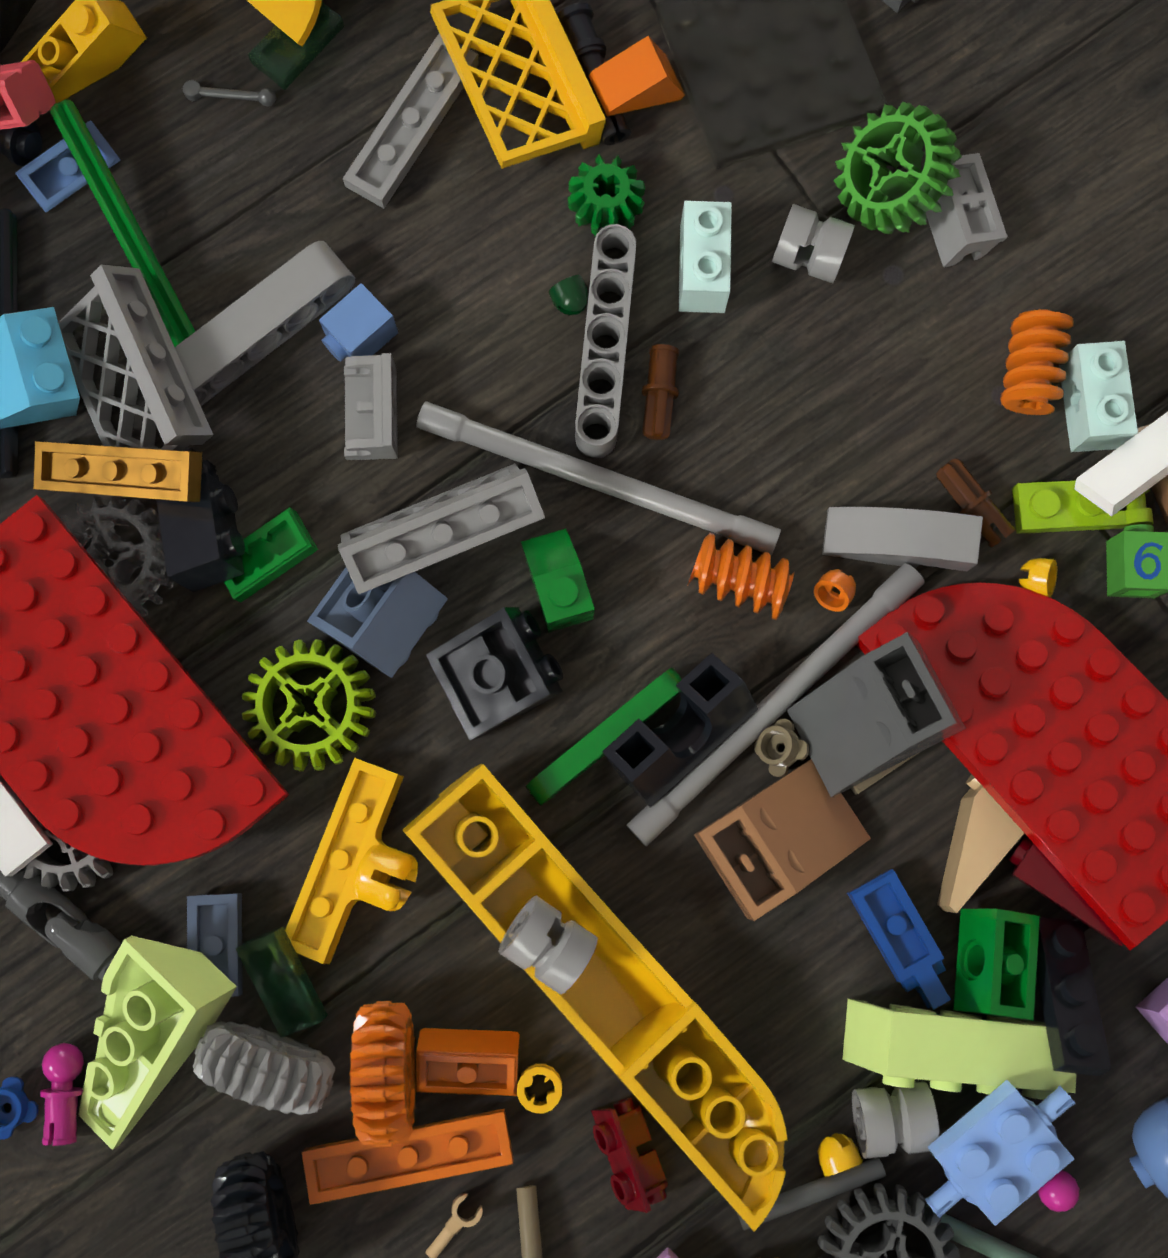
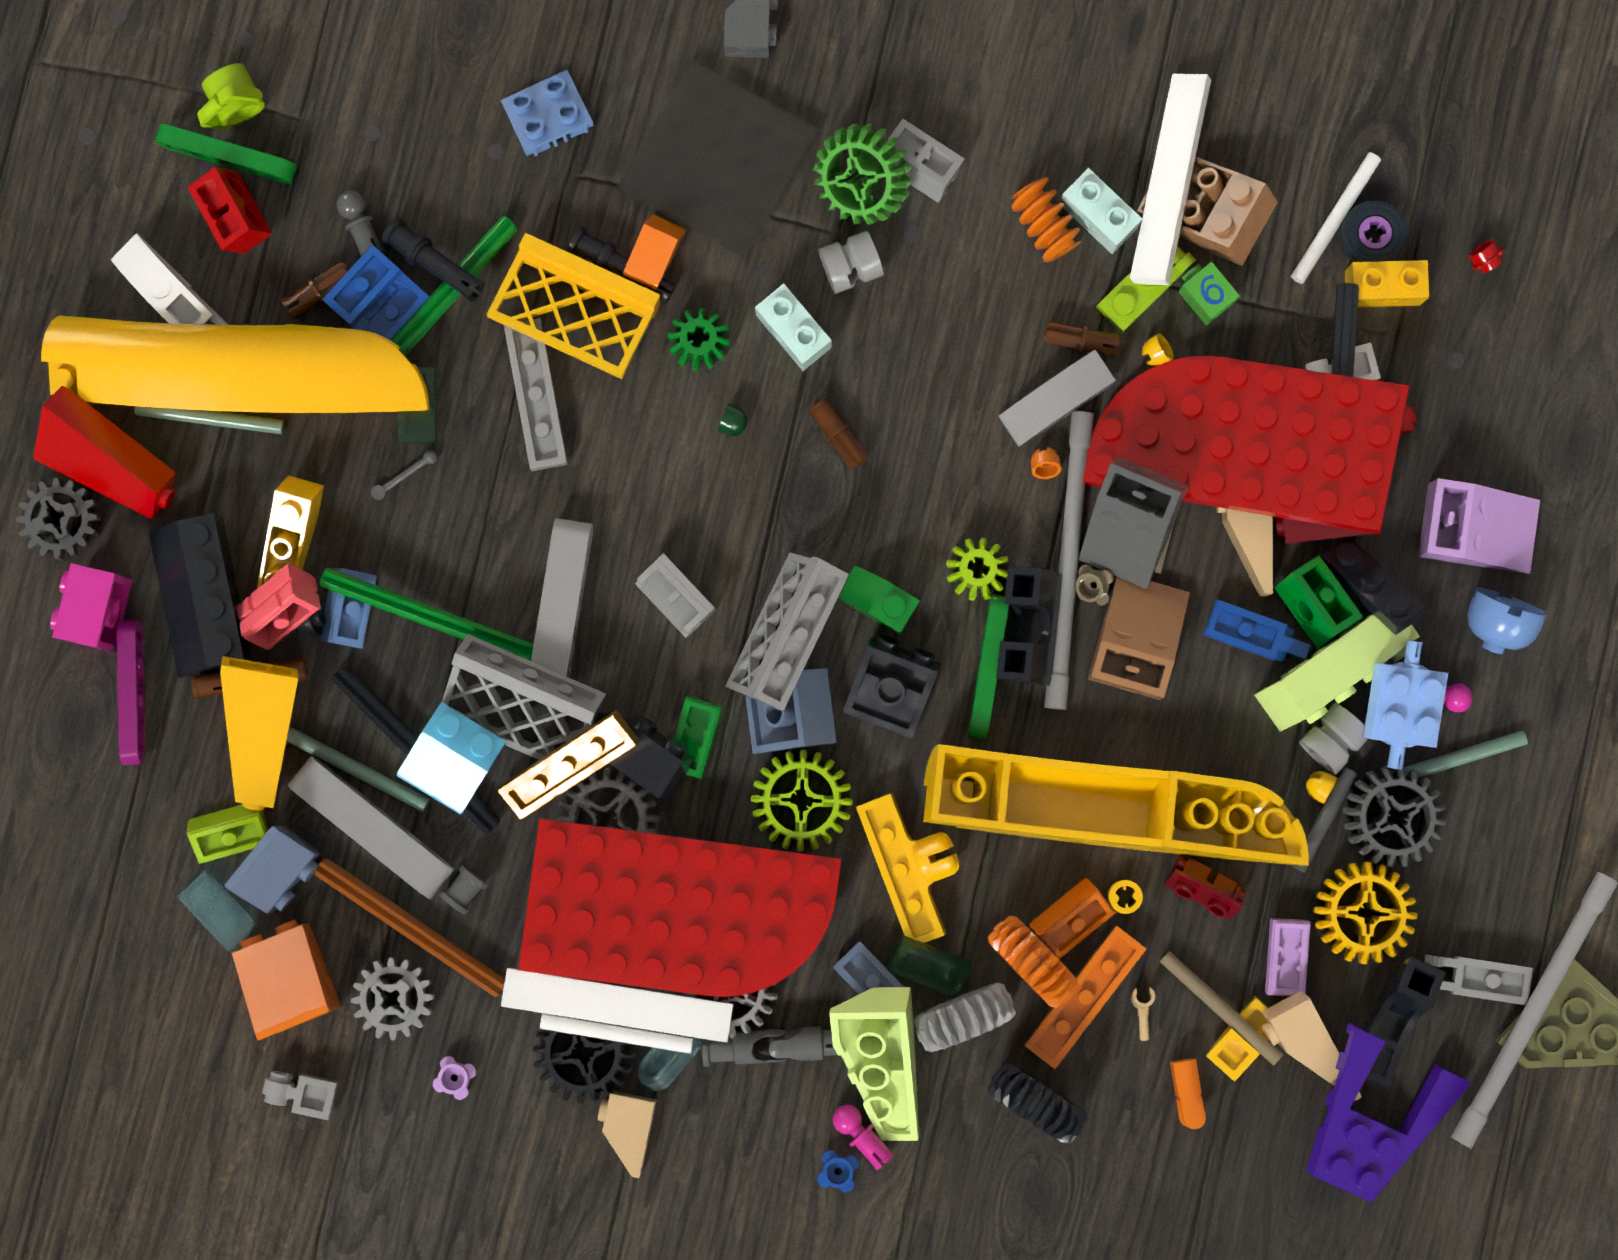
camera: 35 degrees left, 5 degrees up
medium blue brick [319,283,398,362] -> none
light grey piece [416,401,781,555] -> none
light grey wheel [498,895,598,994] -> none
light grey beam [575,224,636,459] -> none
orange piece [687,533,795,620] -> none
none -> lime gear [946,538,1009,601]

